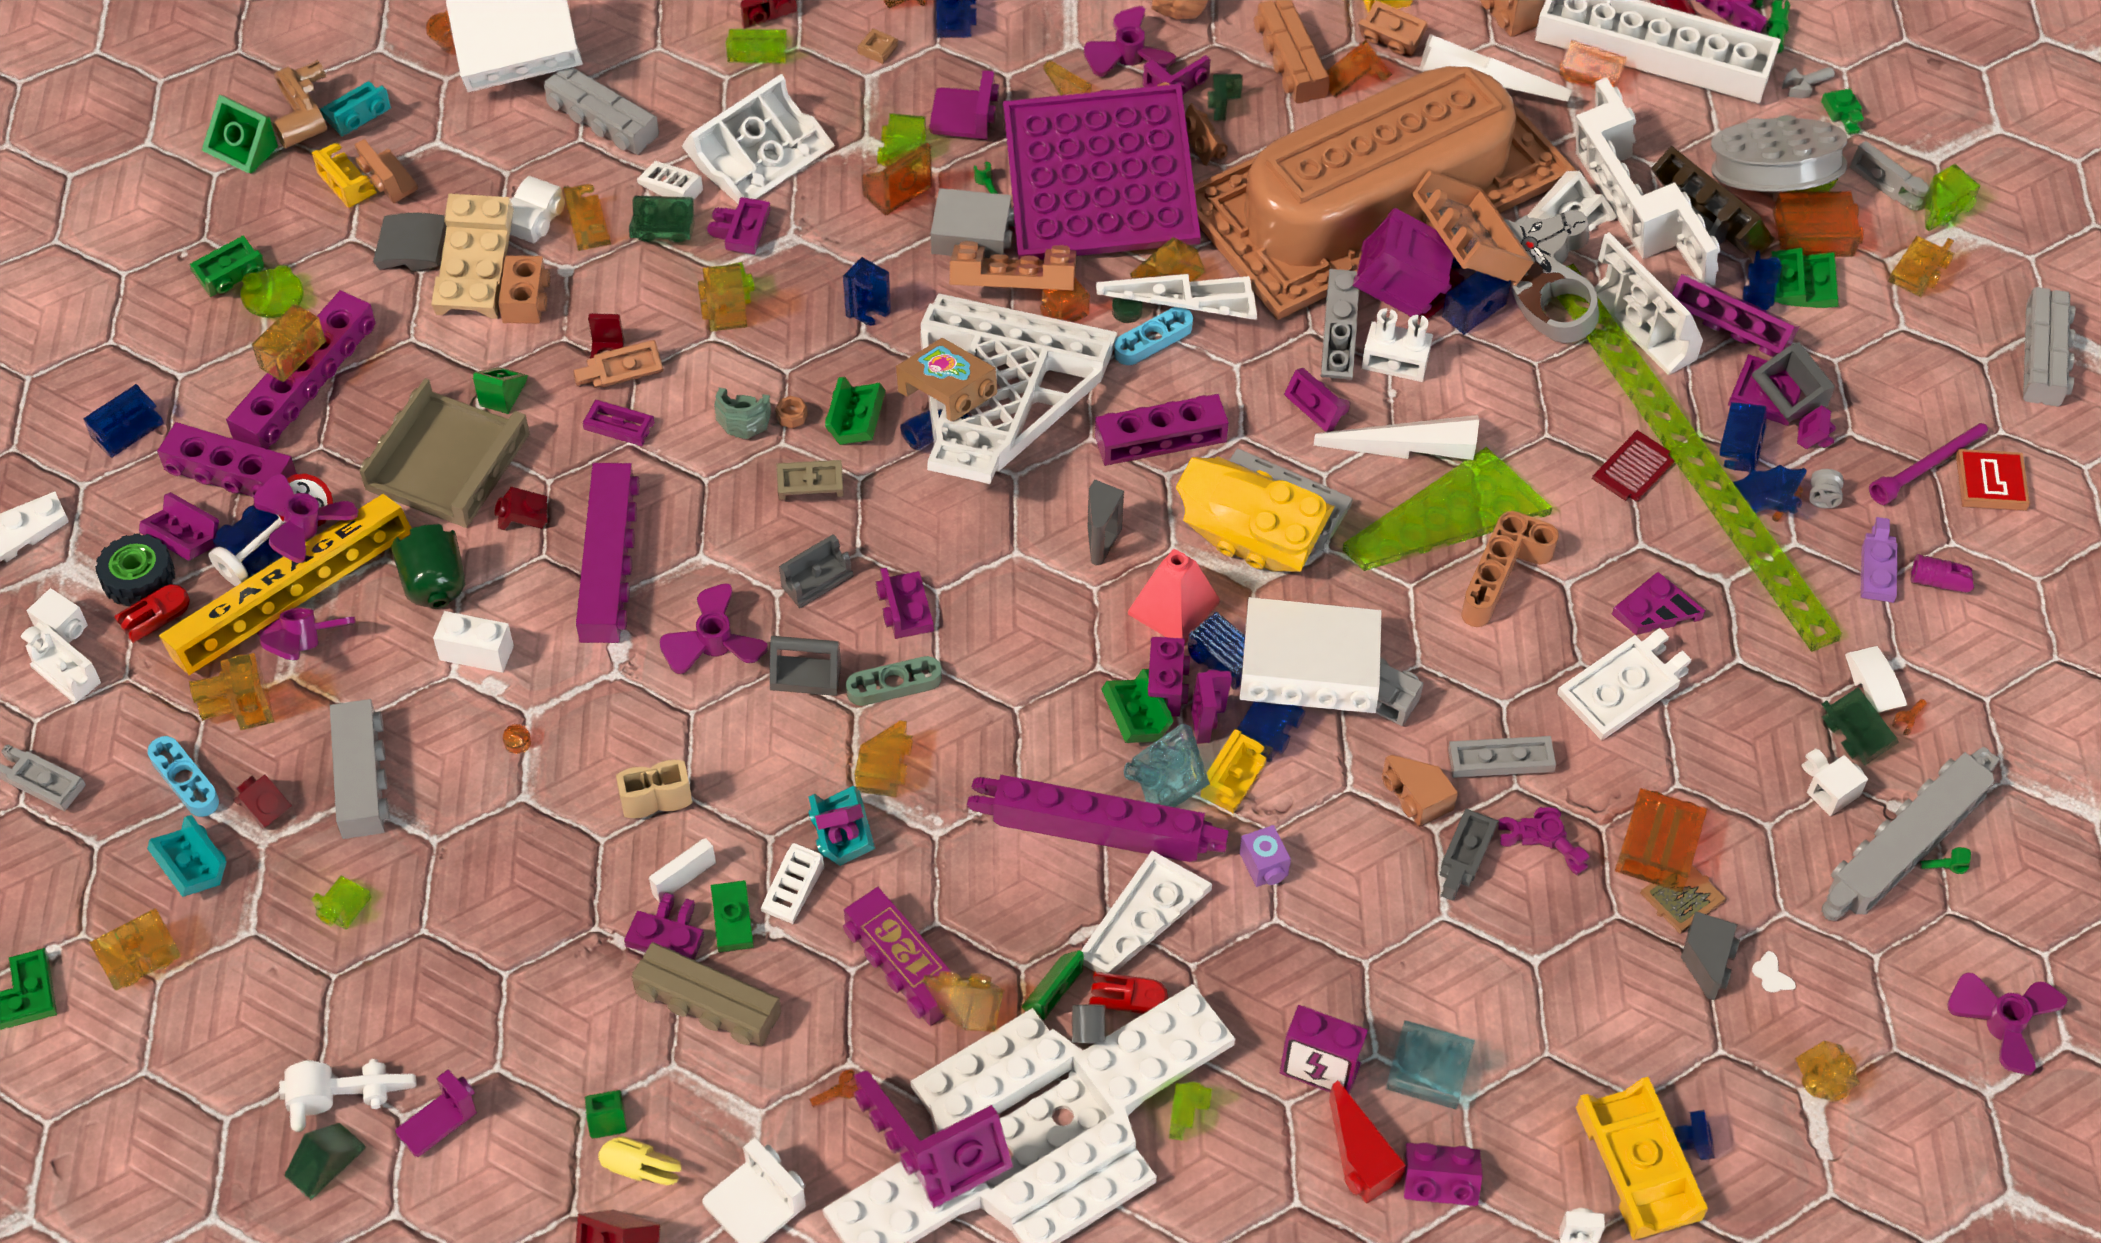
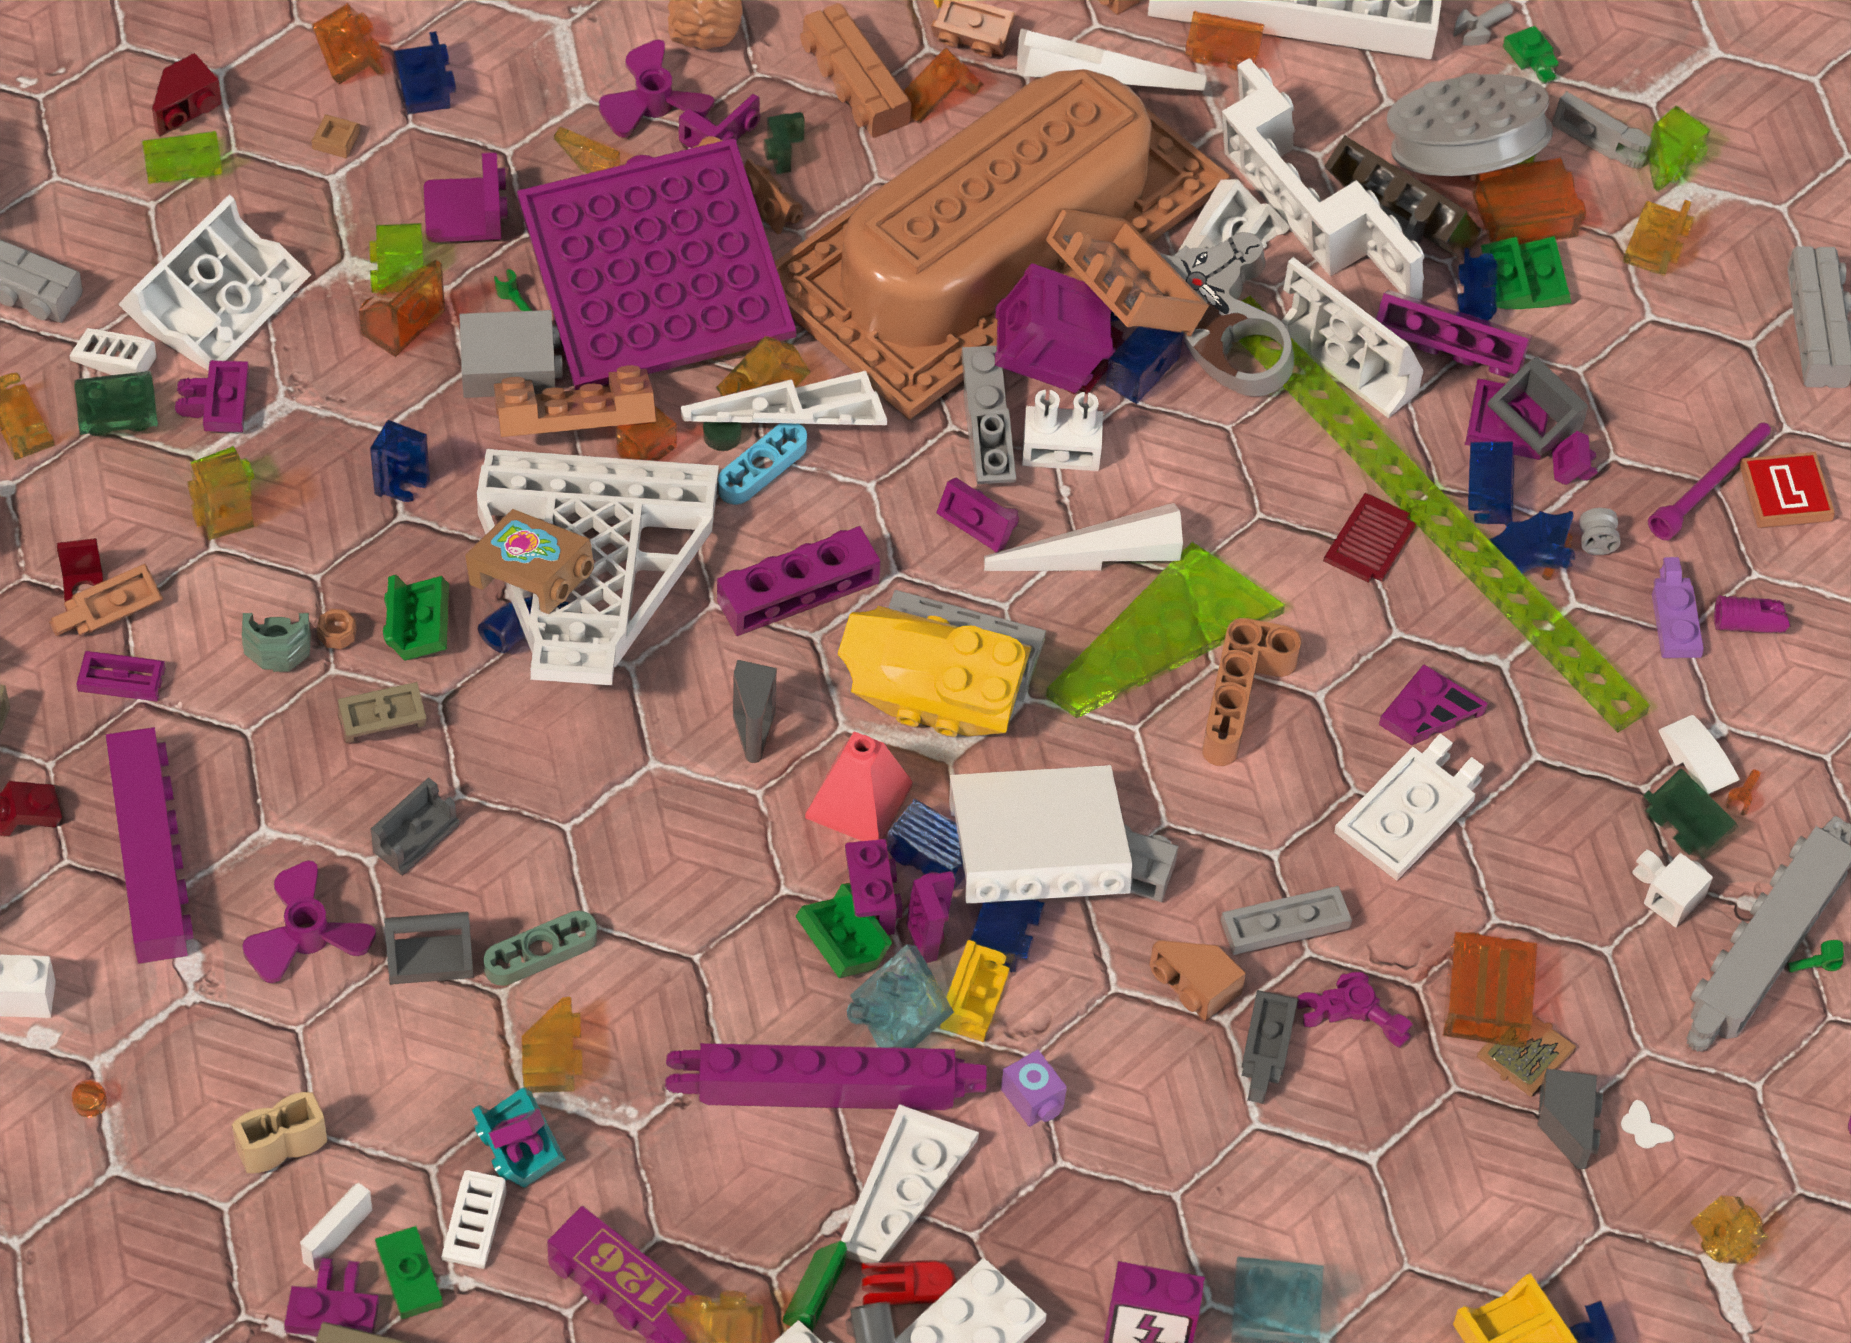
camera: 15 degrees left, 0 degrees up
magenta bracket [876,567,934,639] -> none

